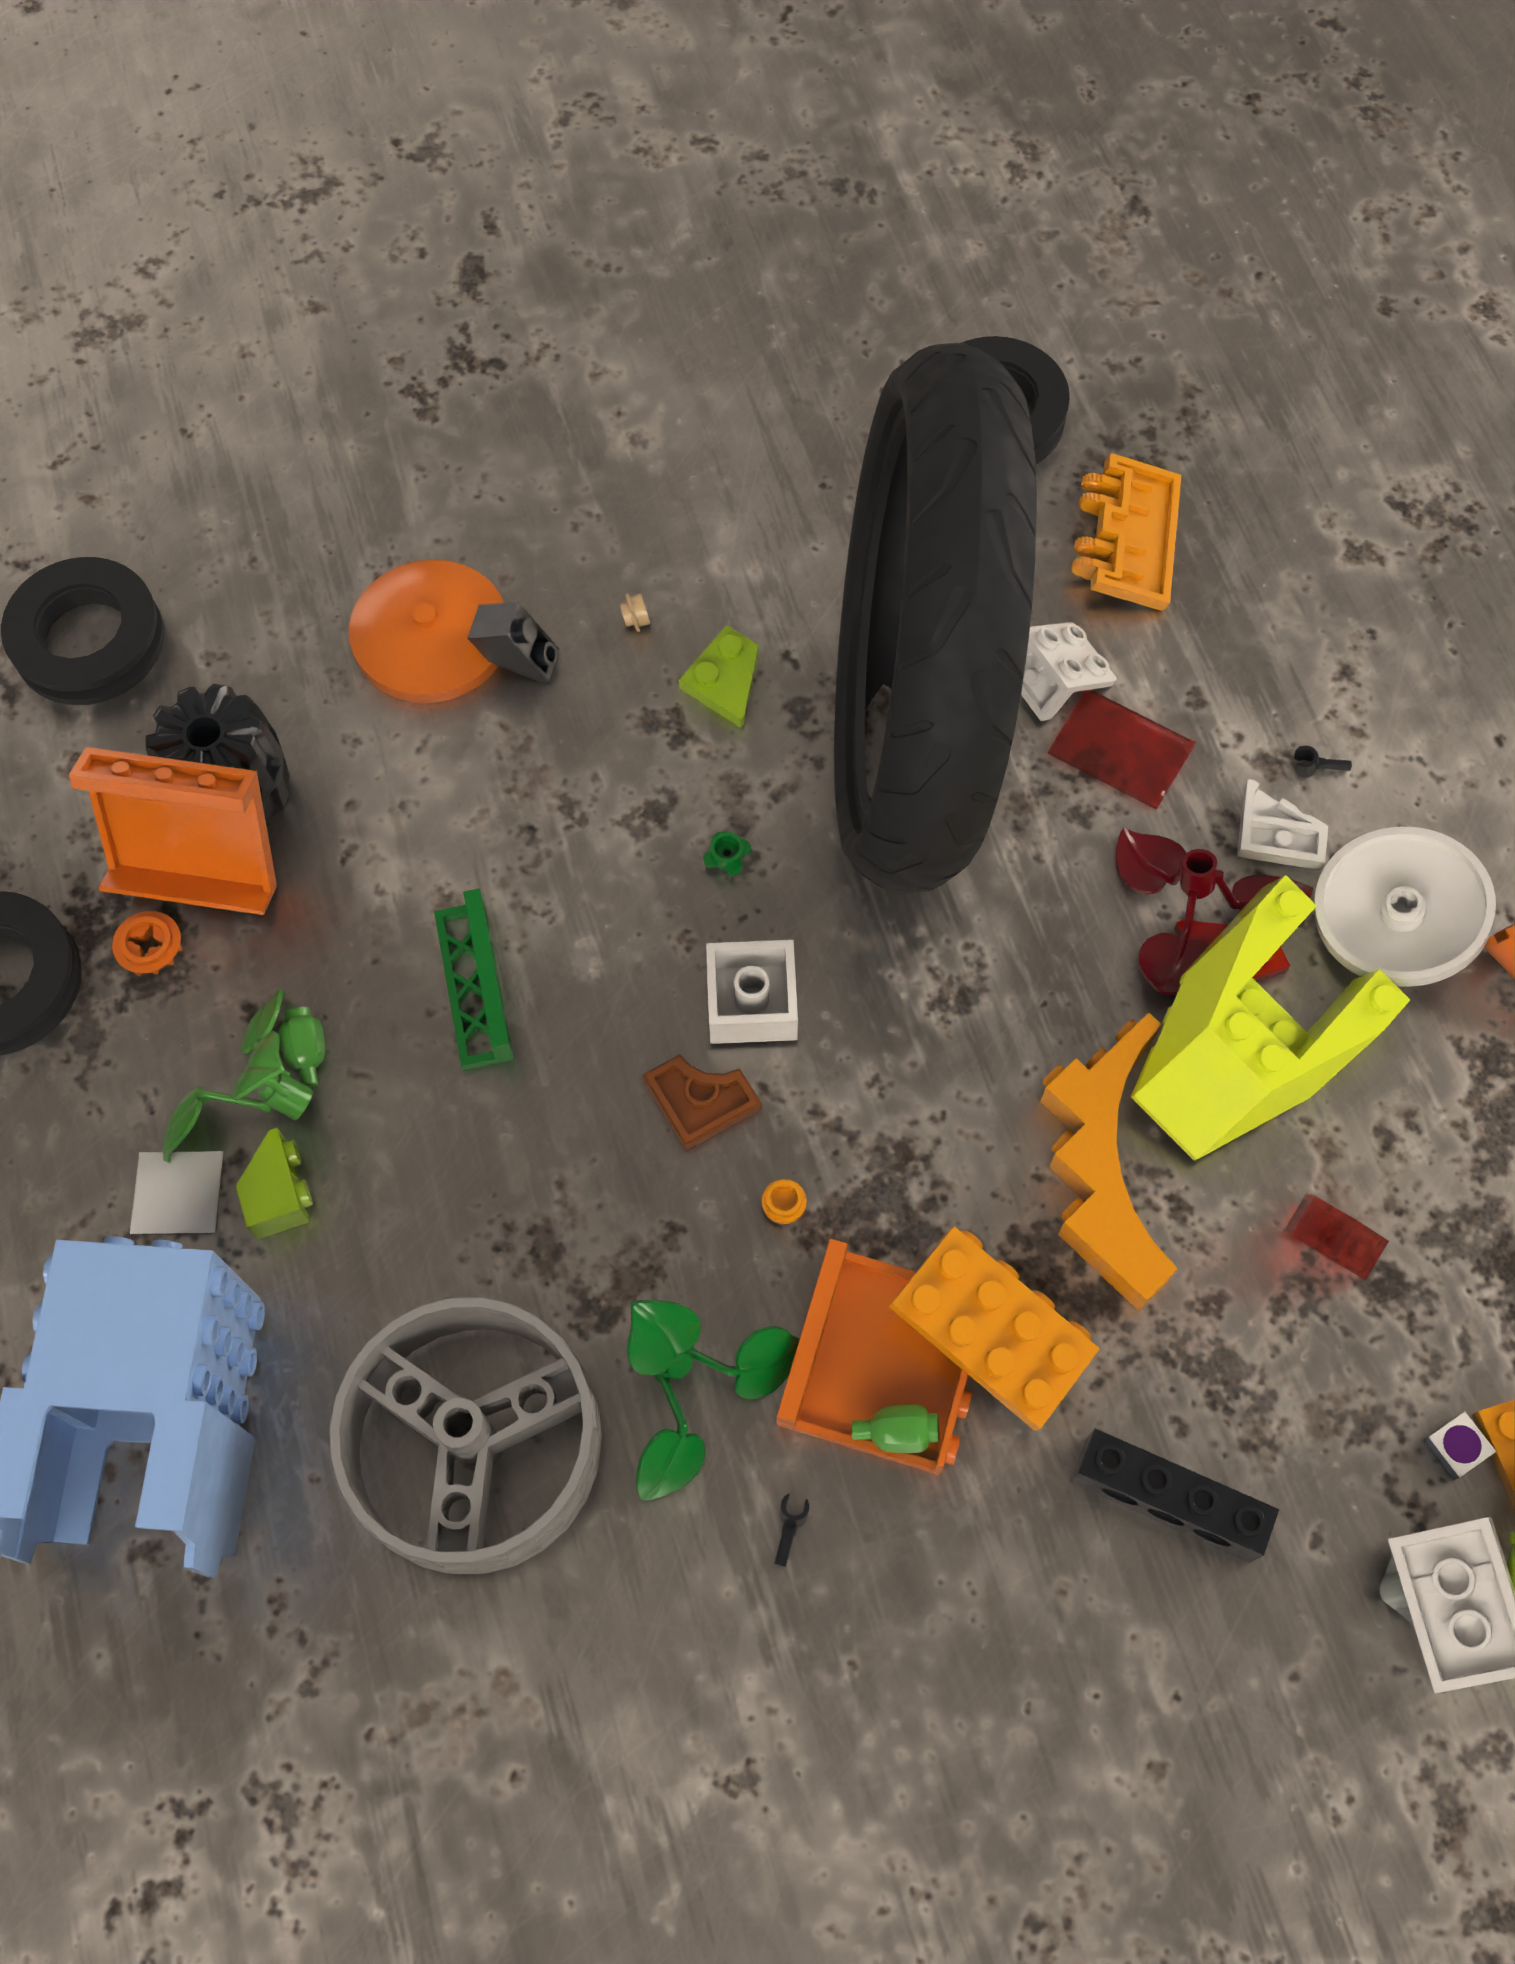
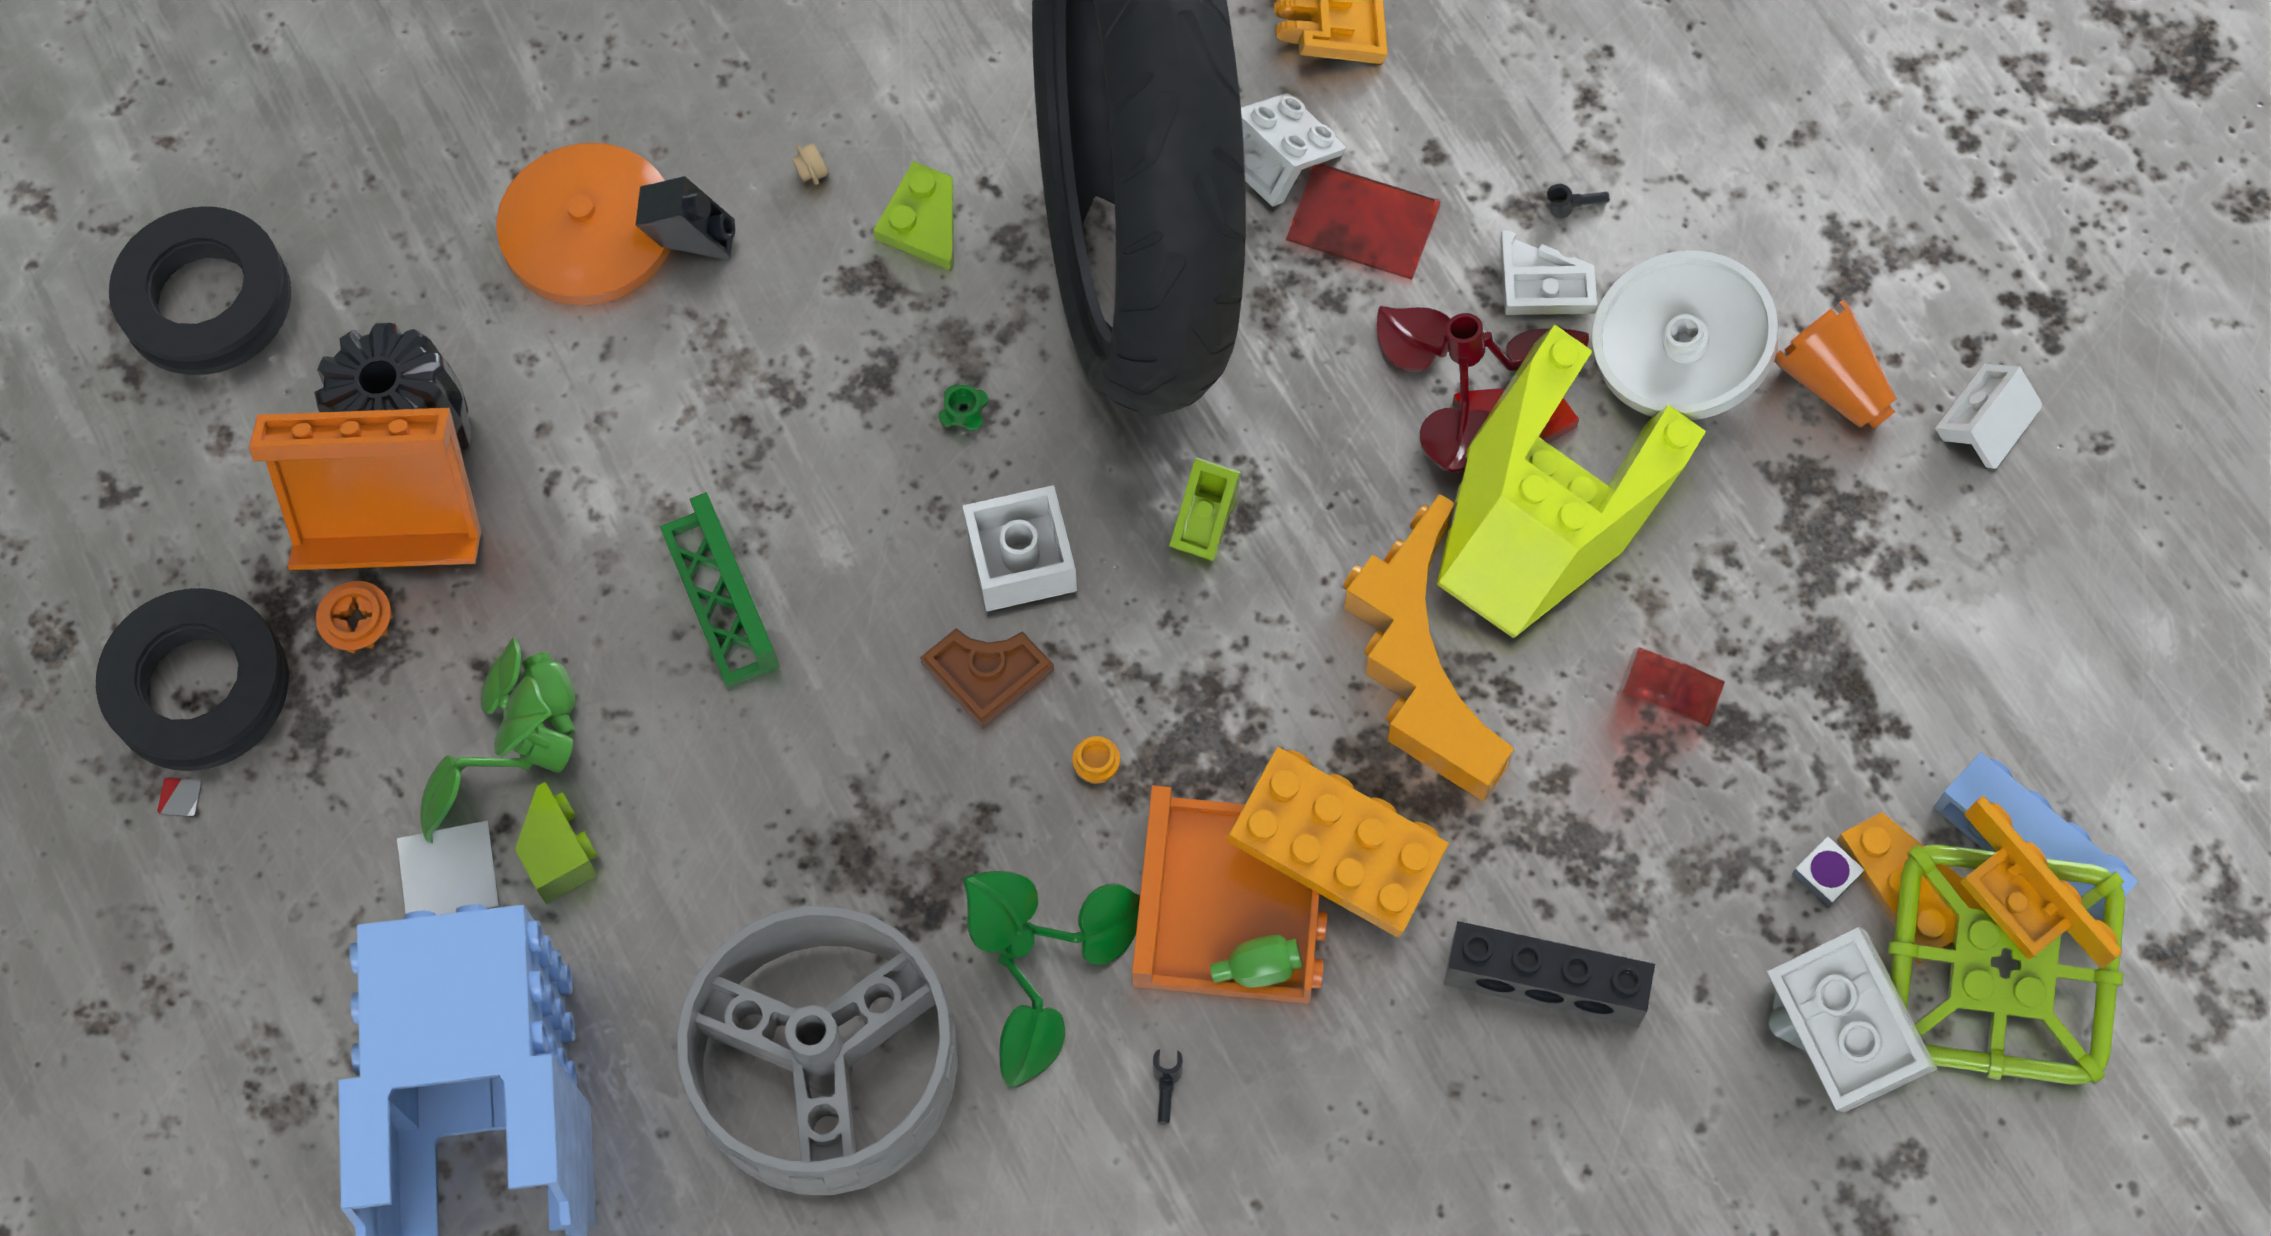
camera: 10 degrees left, 0 degrees up
none -> lime slope [1169,457,1241,561]

